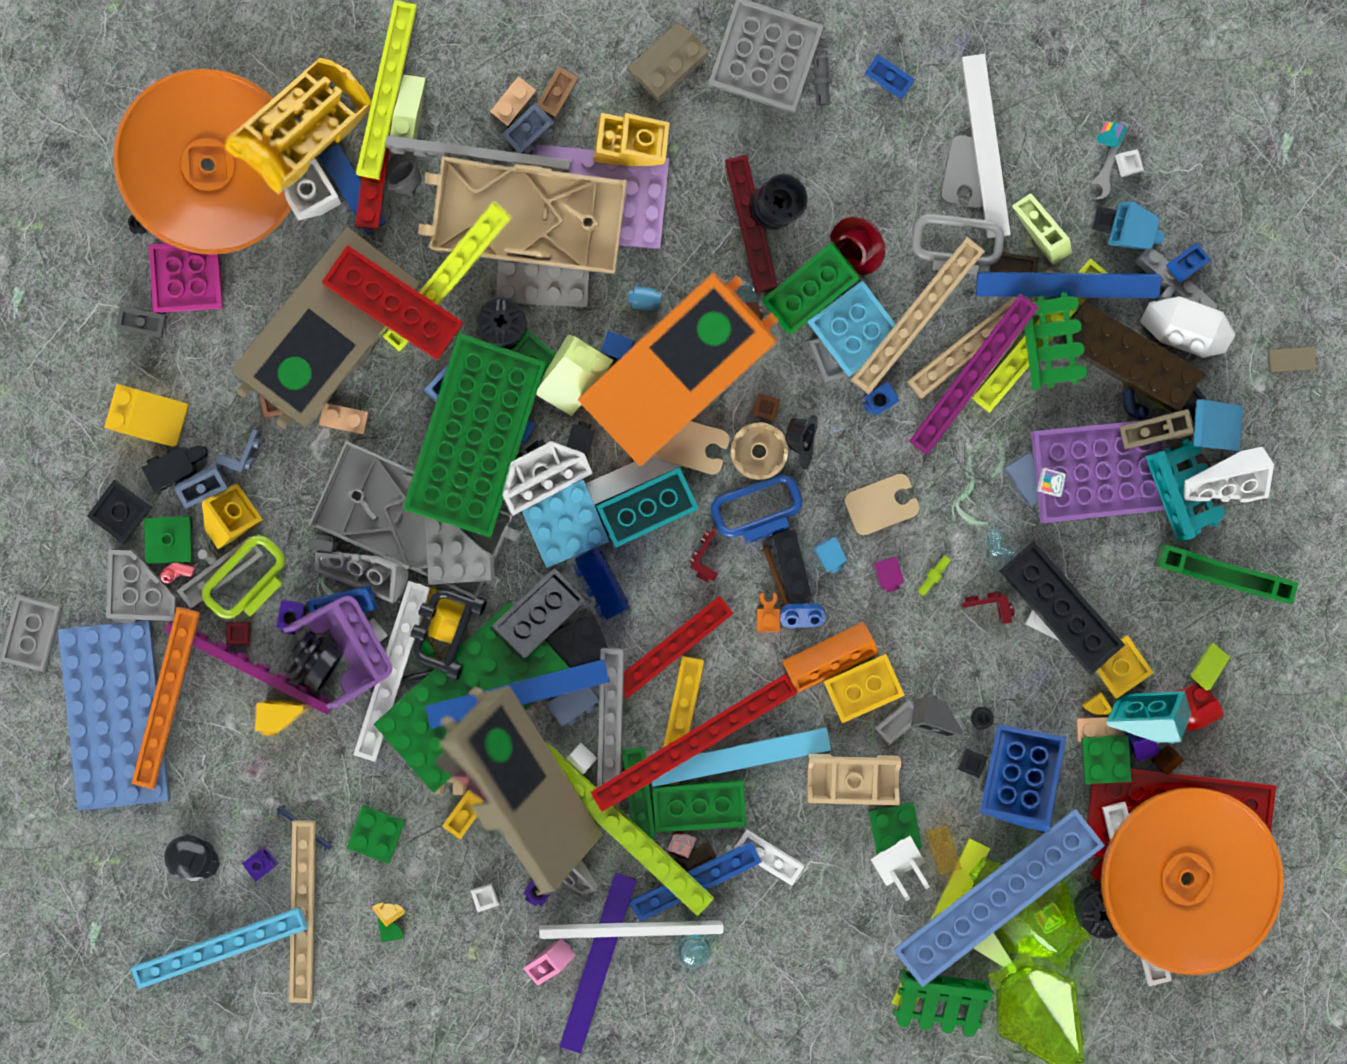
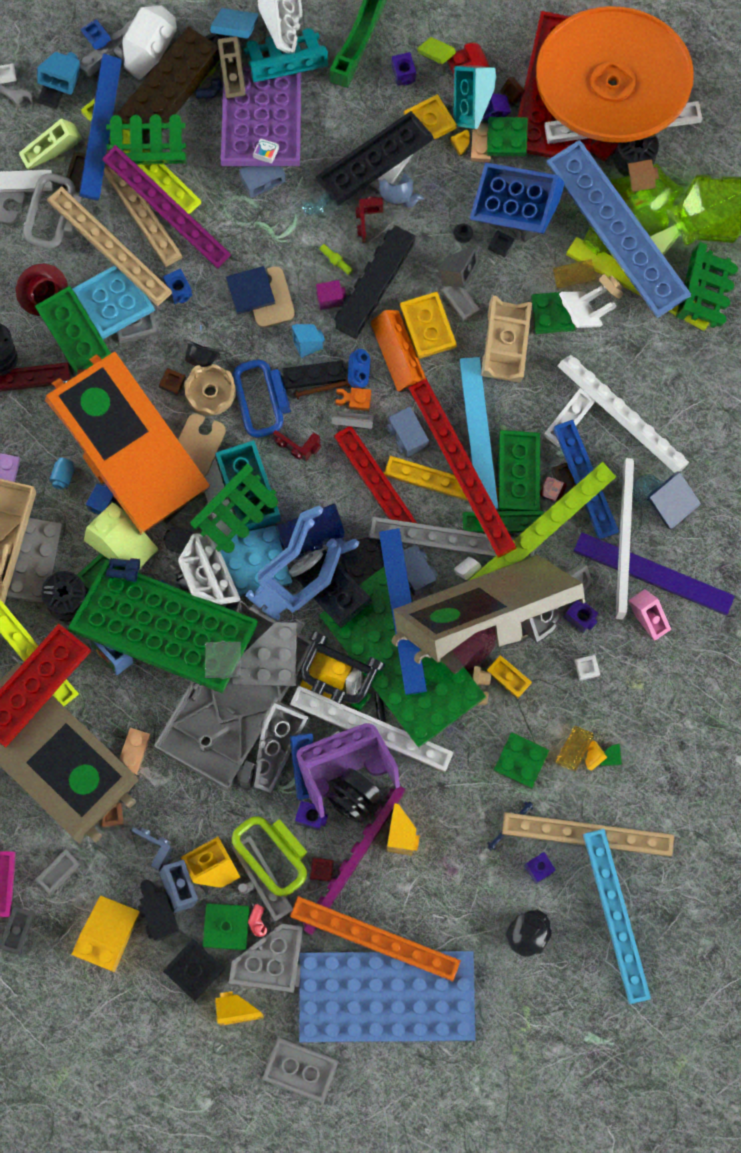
camera: 85 degrees left, 15 degrees down
none -> light grey tile [35,849,81,896]
none -> dark blue piece [106,558,140,582]
none -> green fence [189,463,278,553]
none -> clear piece [205,640,241,679]
none -> yellow slope [215,991,264,1026]
none -> dark blue tile [226,266,275,315]
none -> medium blue piece [246,506,359,621]
none -> light grey wheel [289,550,323,577]
none -> light grey tile [332,410,374,429]
none -> black brick [334,225,415,340]
none -> white tile [345,668,363,695]
none -> sand blue hair [379,174,424,207]
none -> sand blue brick [387,407,429,458]
none -> dark purple brick [391,52,416,86]
none -> clear yellow tile [555,726,595,772]
none -> white plate [558,355,689,473]
none -> tan plate [598,274,625,299]
none -> medium nougat brick [628,160,659,192]
none -> tile [647,471,701,529]

